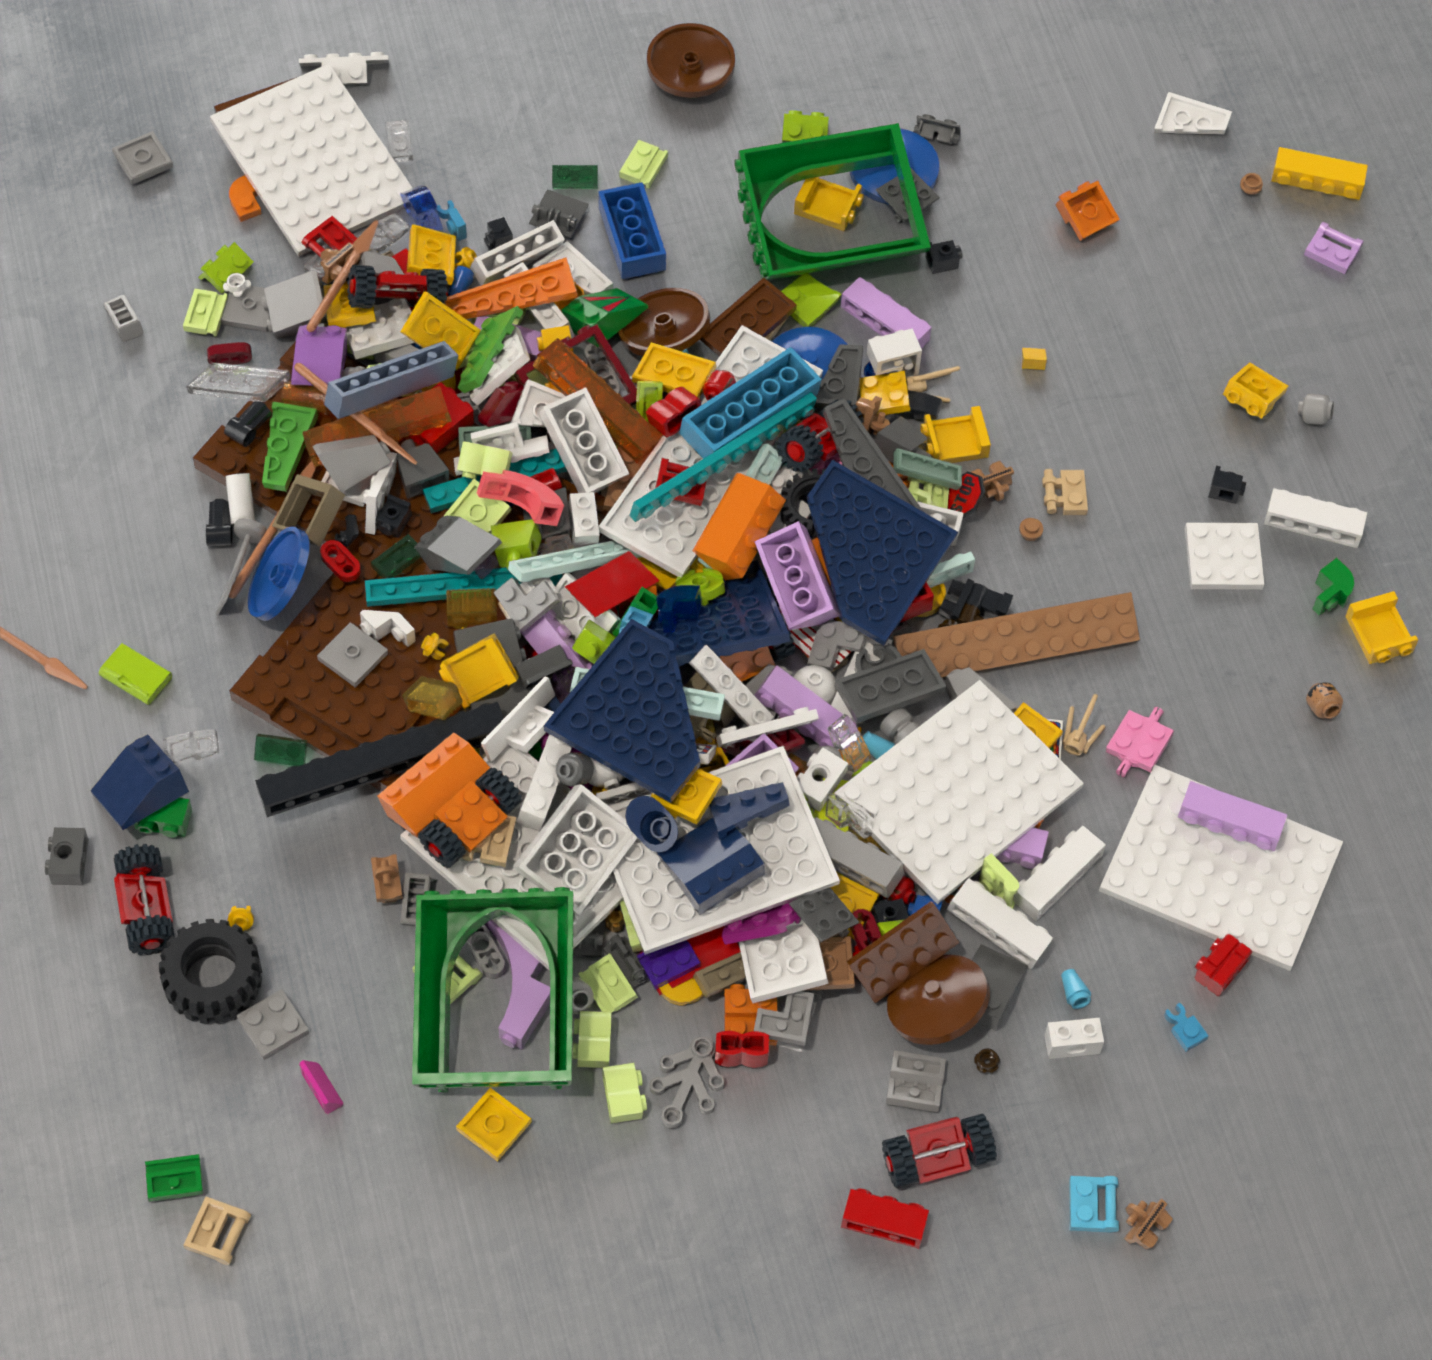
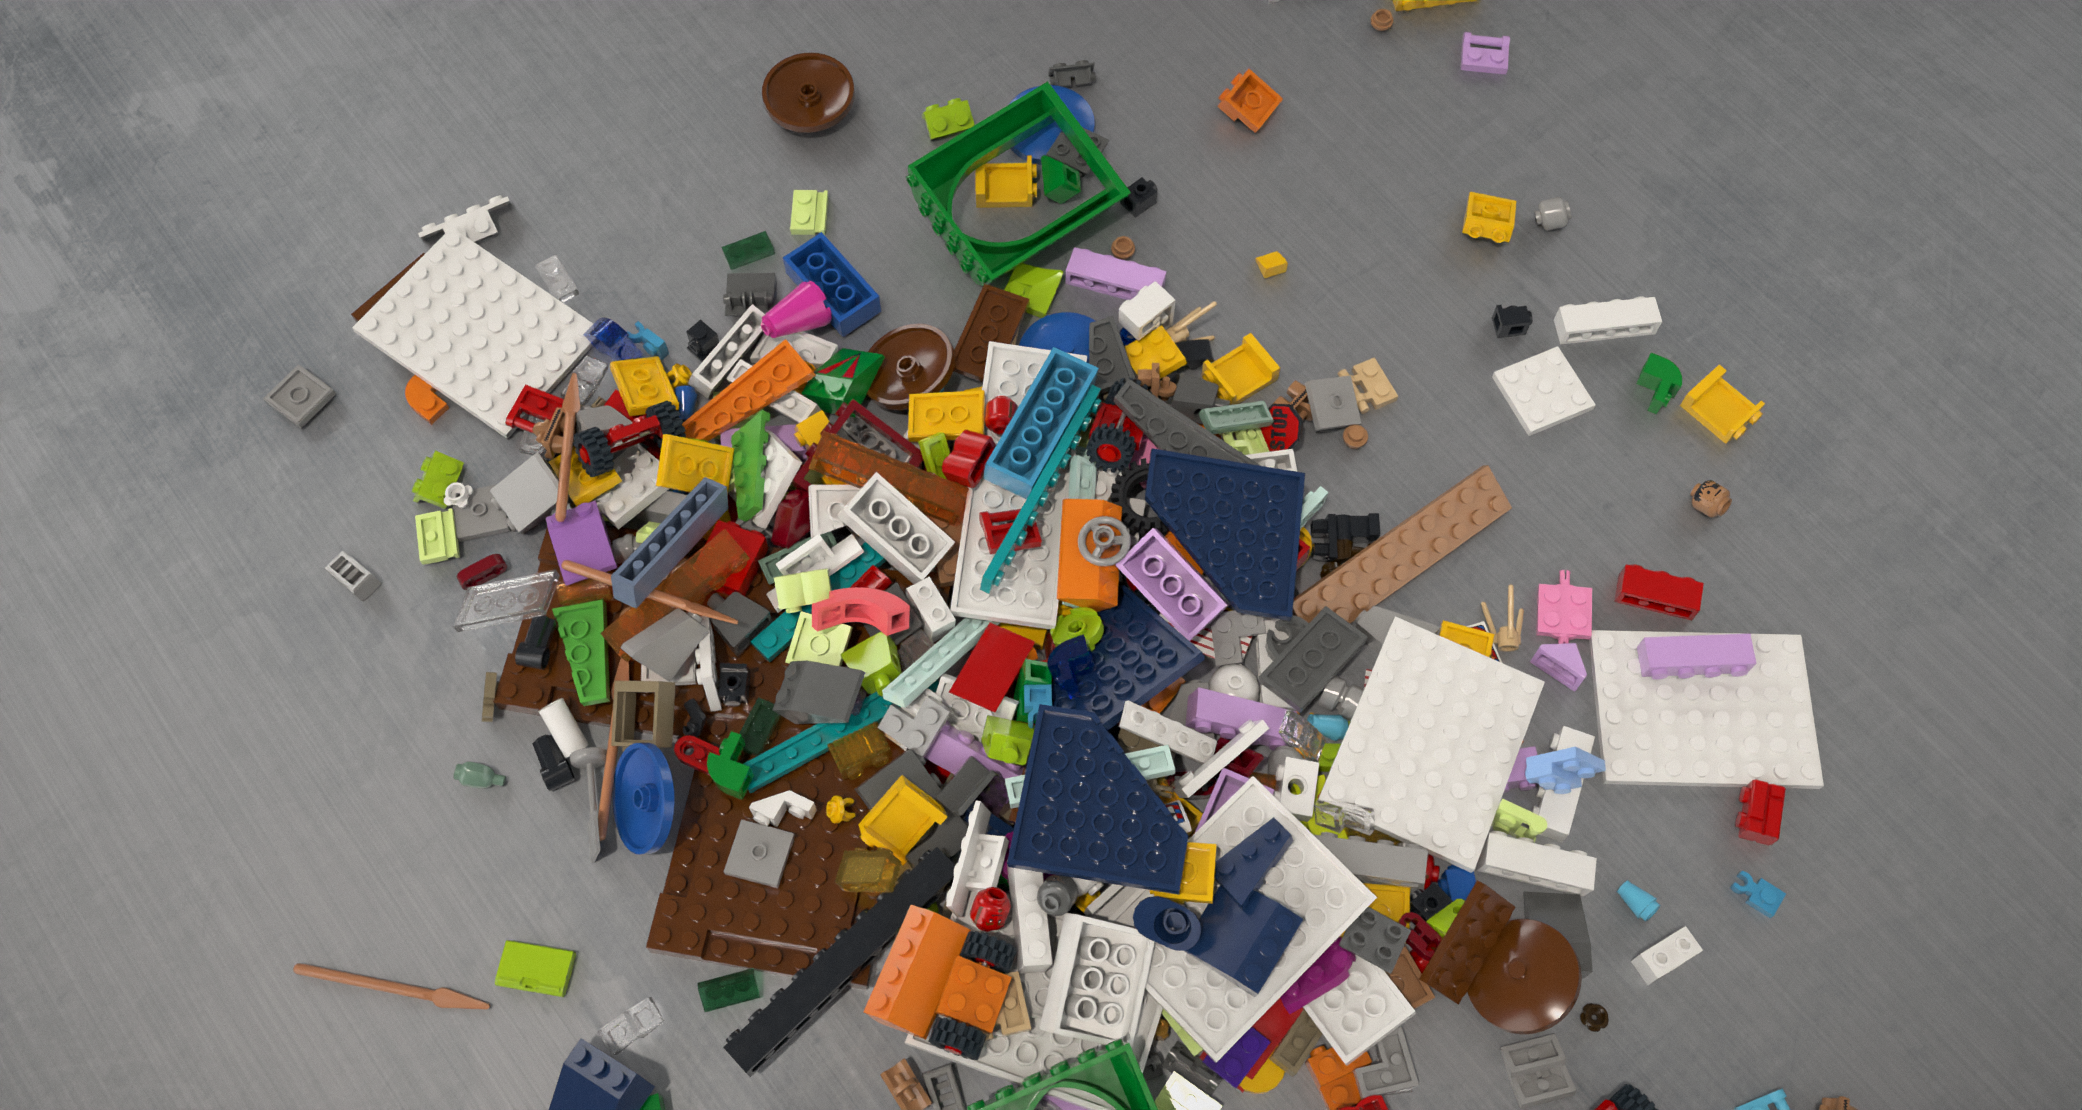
camera: 20 degrees left, 5 degrees up
none -> sand green plant [453,761,506,789]
none -> dark tan plate [481,672,499,722]
none -> green brick [707,731,754,800]
none -> dark pink cone [761,281,832,338]
none -> red head [970,887,1011,932]
none -> green slope [1041,155,1081,204]
none -> light grey piece [1078,516,1131,566]
none -> medium nougat plate [1111,236,1135,260]
none -> light grey plate [1305,376,1361,431]
none -> light blue plate [1525,747,1606,794]
none -> lavender slope [1530,643,1587,692]
none -> red brick [1614,564,1704,621]

